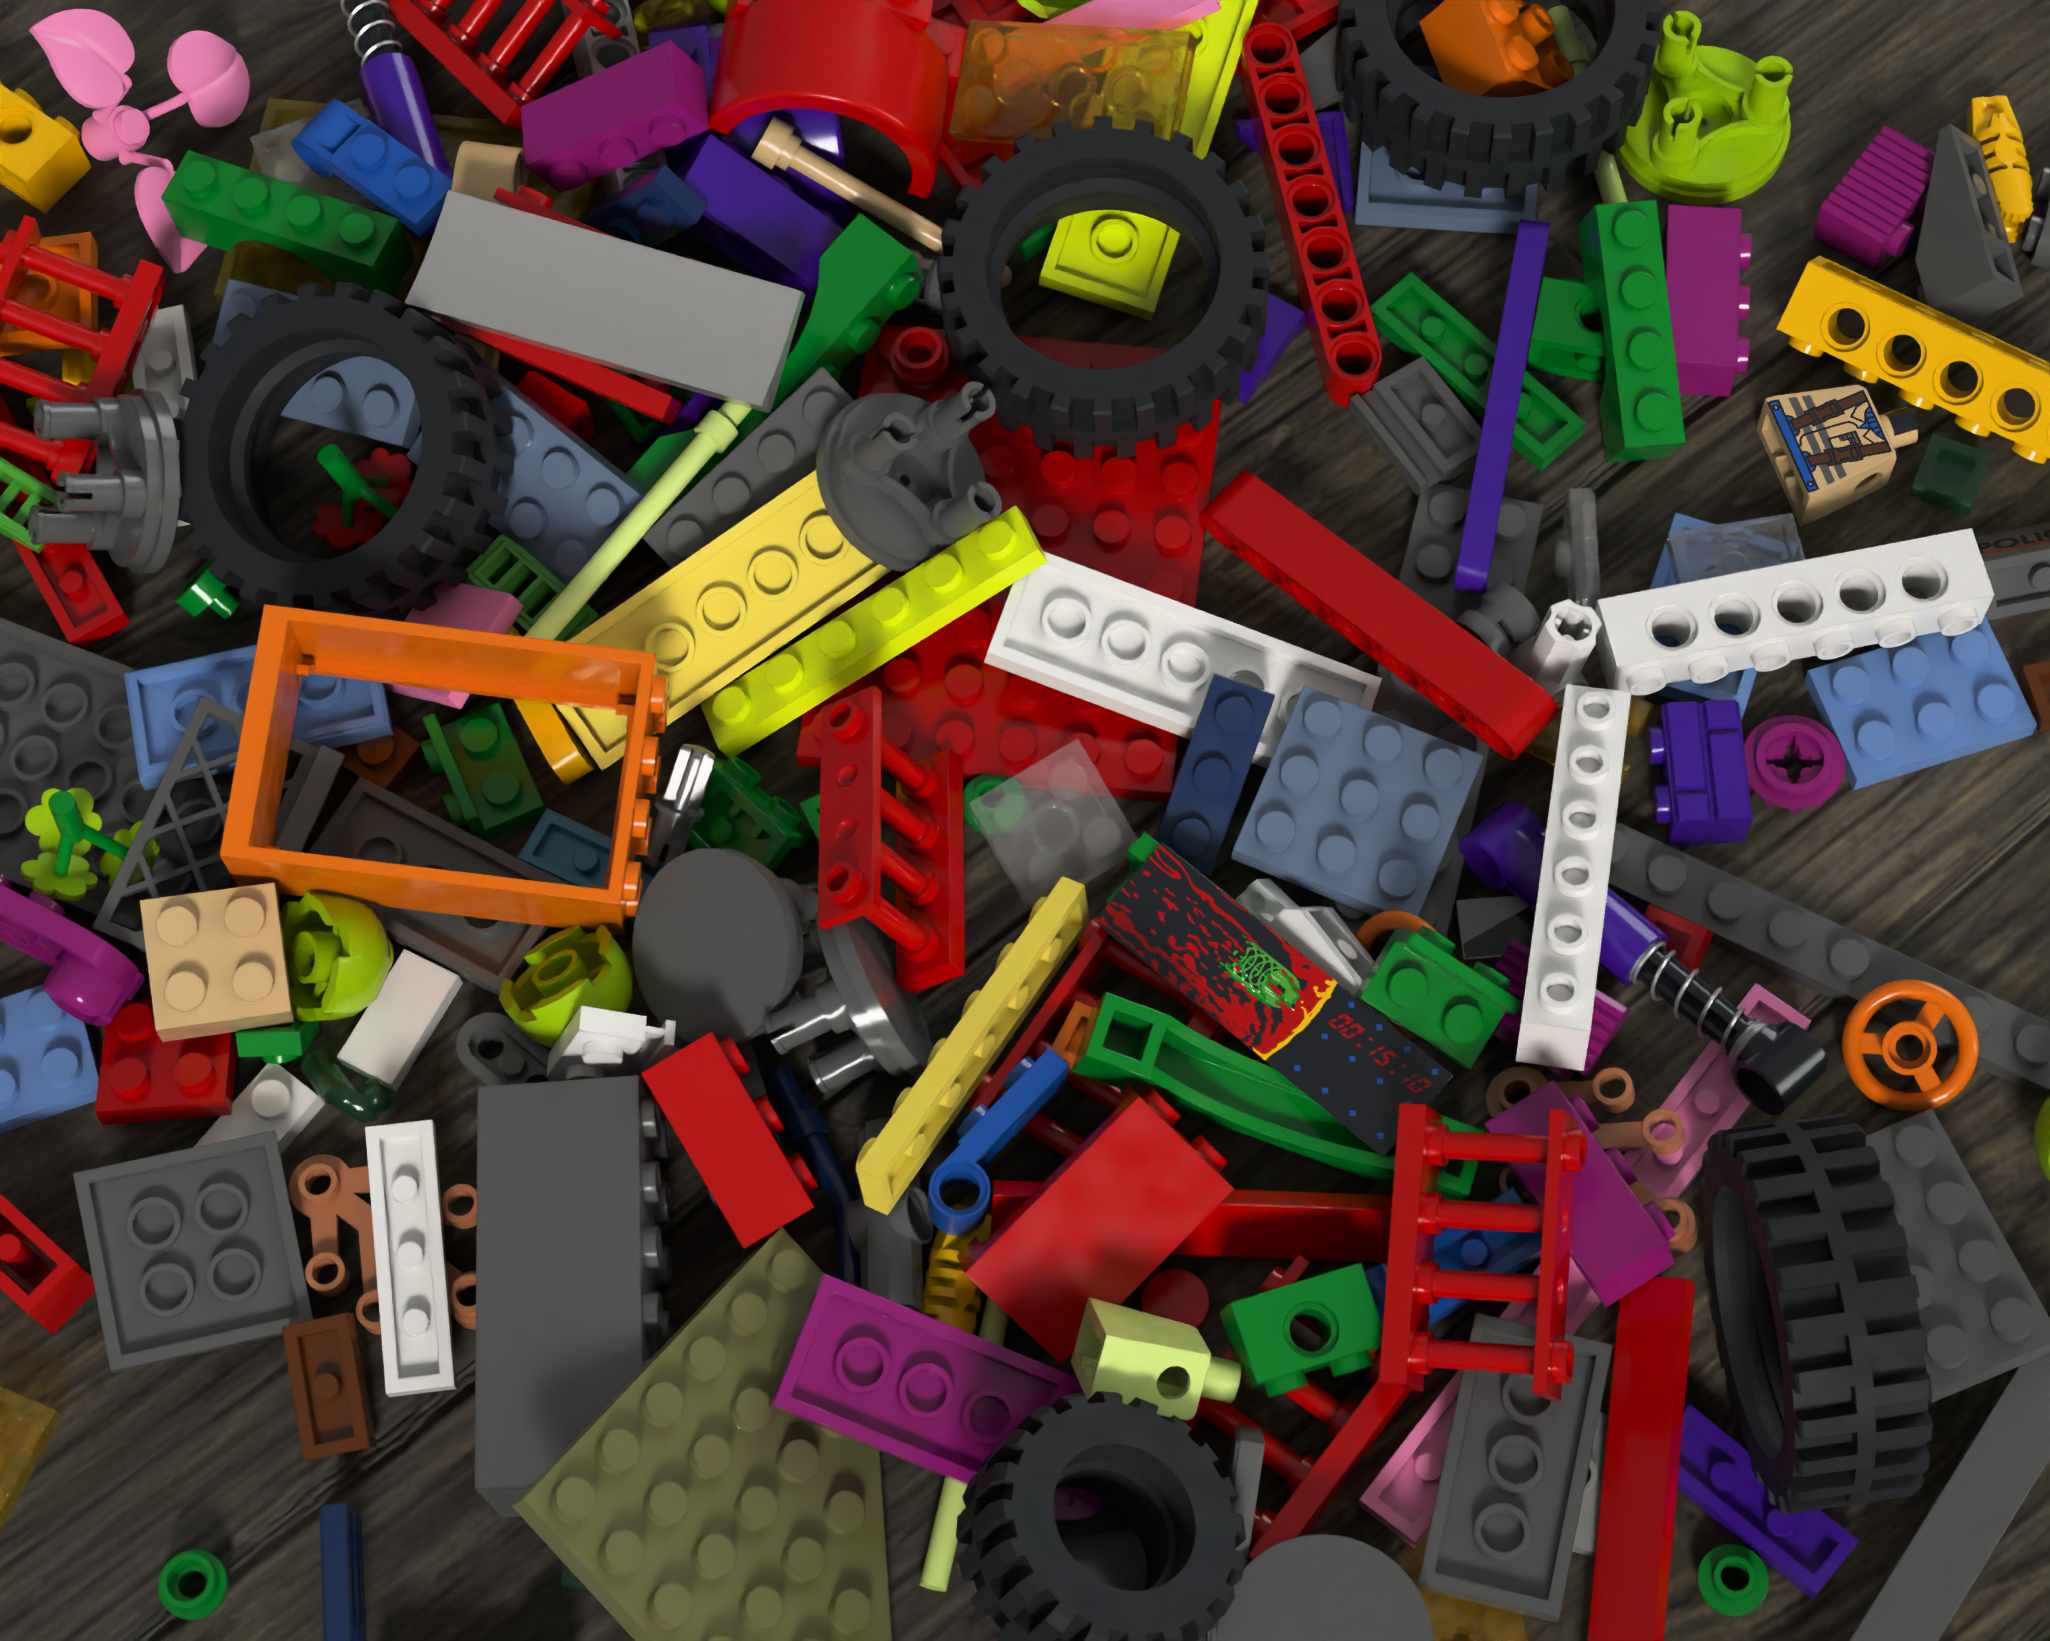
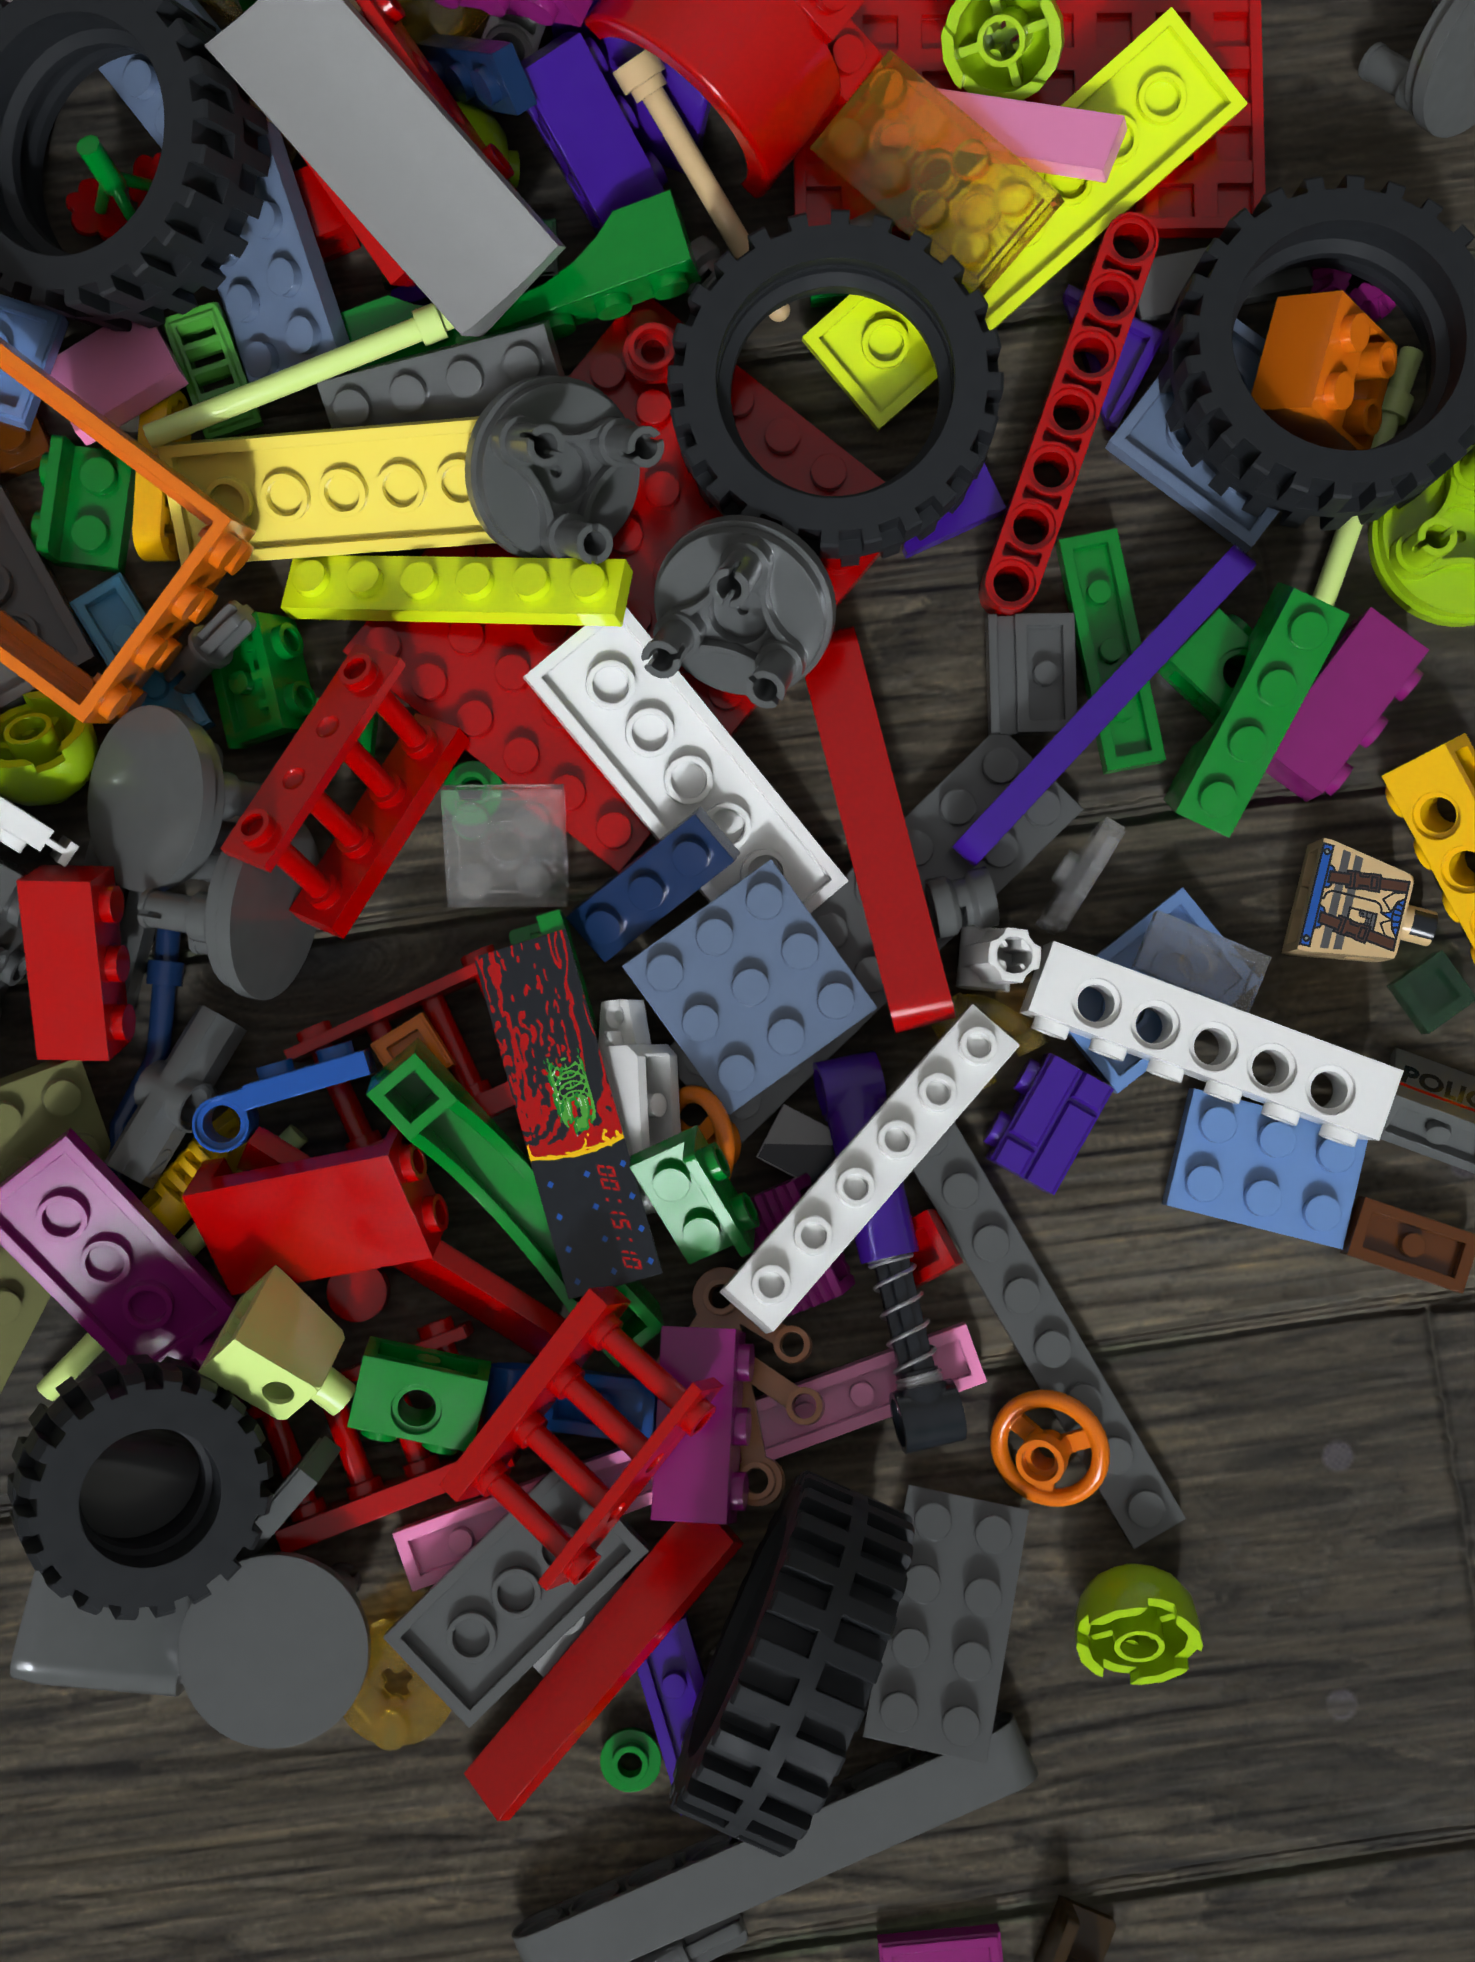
camera: 25 degrees right, 20 degrees up
light yellow plate [856,876,1090,1216] -> none
magenta gear [1744,715,1845,815] -> none
none -> dark grey piece [641,515,836,709]

